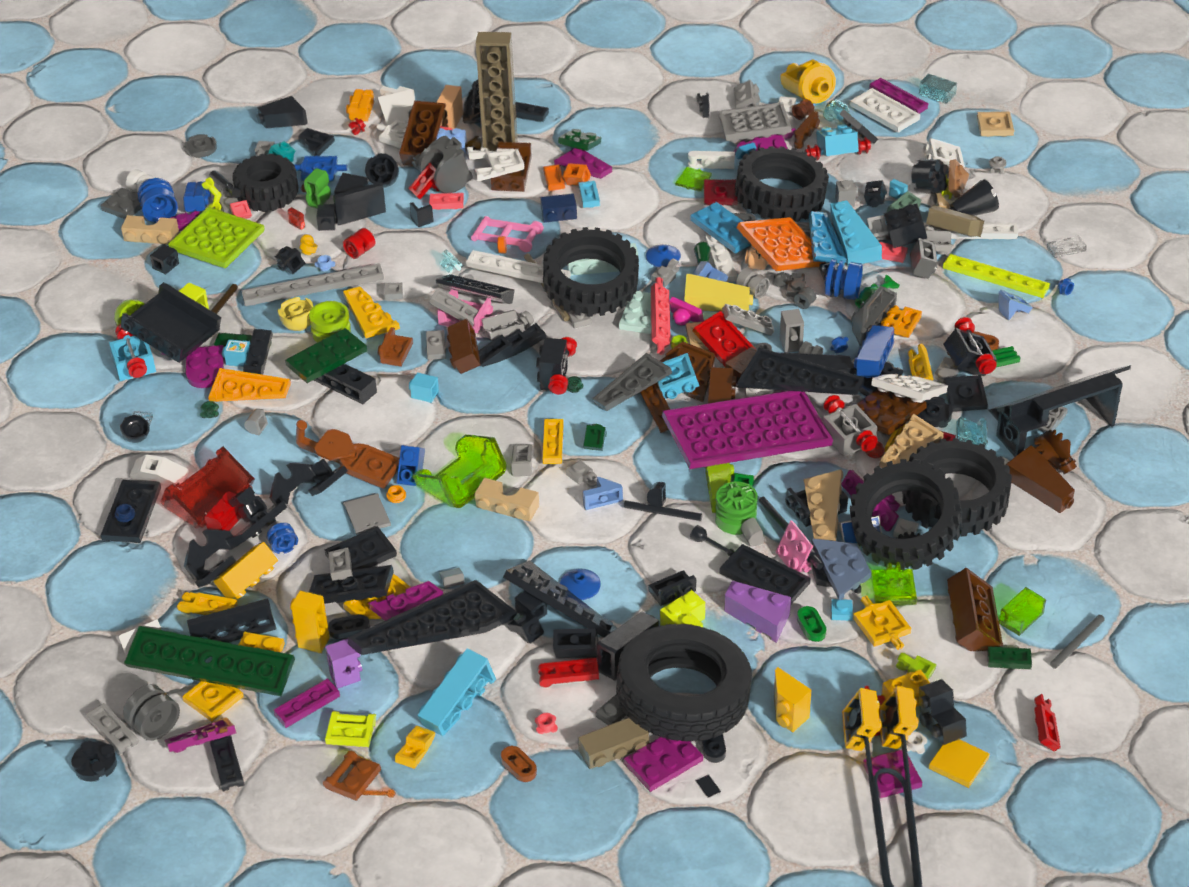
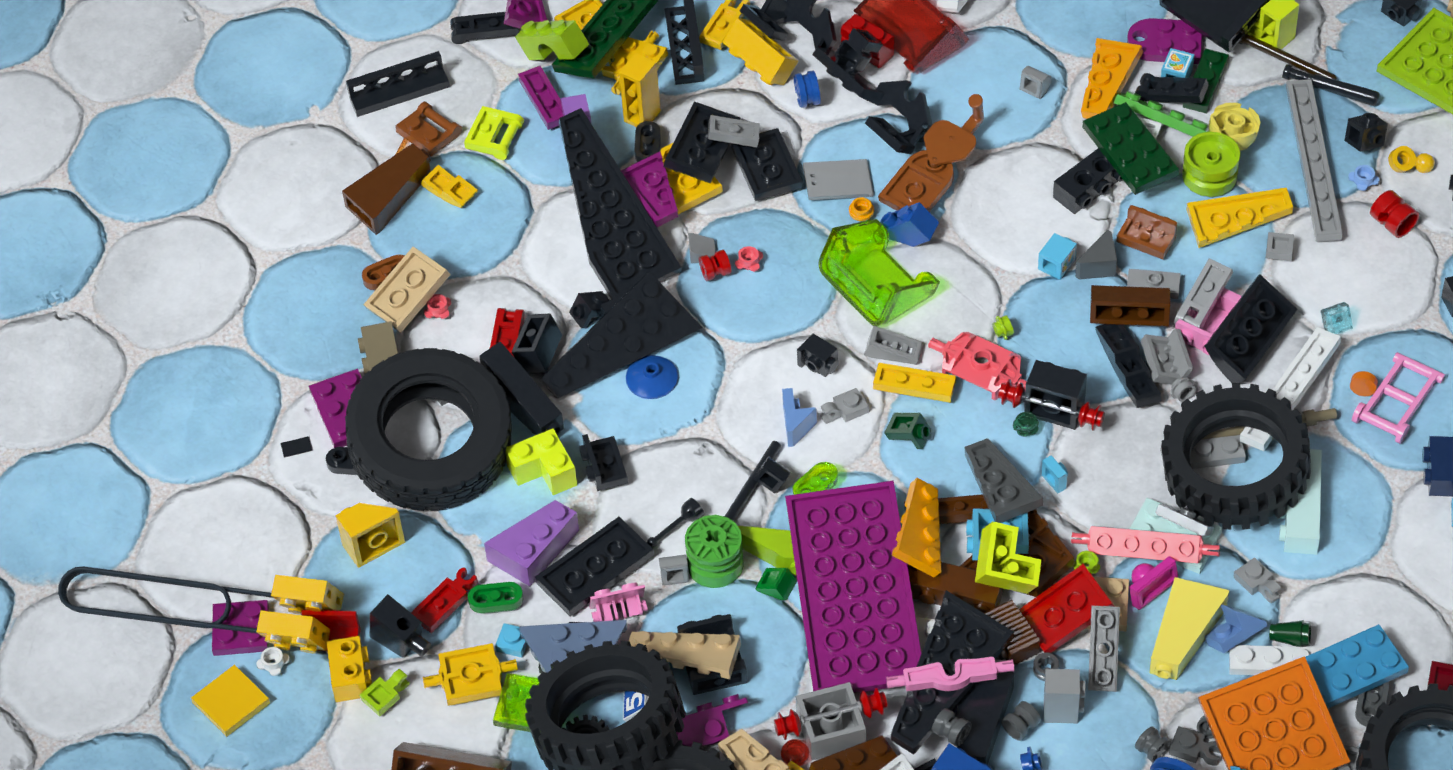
camera: 105 degrees right, 10 degrees up
clear green plate [200,401,219,418] -> none
medium azure wedge [418,648,496,736] -> none
tan arch [475,478,539,522] -> none
blue dish [646,244,681,267] -> none
light grey wheel [736,267,770,299] -> none
black bar [759,497,824,570] -> none
black brick [918,679,967,745] -> none
none -> reddish brown slope [342,143,431,235]
none -> black fence [346,51,450,117]
none -> tan plate [363,247,451,333]
none -> black torso [369,594,431,657]
none -> red plate [411,567,478,633]
none -> lime arch [515,20,589,60]
none -> red wheel [699,250,732,281]
none -> coral plate [735,246,763,272]
none -> clear neon green plate [793,462,838,495]
none -> black brick [797,333,839,377]
none -> bright pink piece [886,657,1014,691]
none -> light orange wing [892,478,941,577]
none -> coral plate [928,332,1027,400]
none -> dark grey wheel [932,708,972,747]
none -> neon yellow brick [975,521,1041,594]
none -> lime plate [992,315,1014,340]
none -> medium azure plate [1042,455,1068,494]
none -> dark grey slope [1075,230,1117,280]
none -> bright green plate [1114,91,1209,137]
none -> plate [1155,504,1214,536]
none -> black piece [1282,64,1380,106]

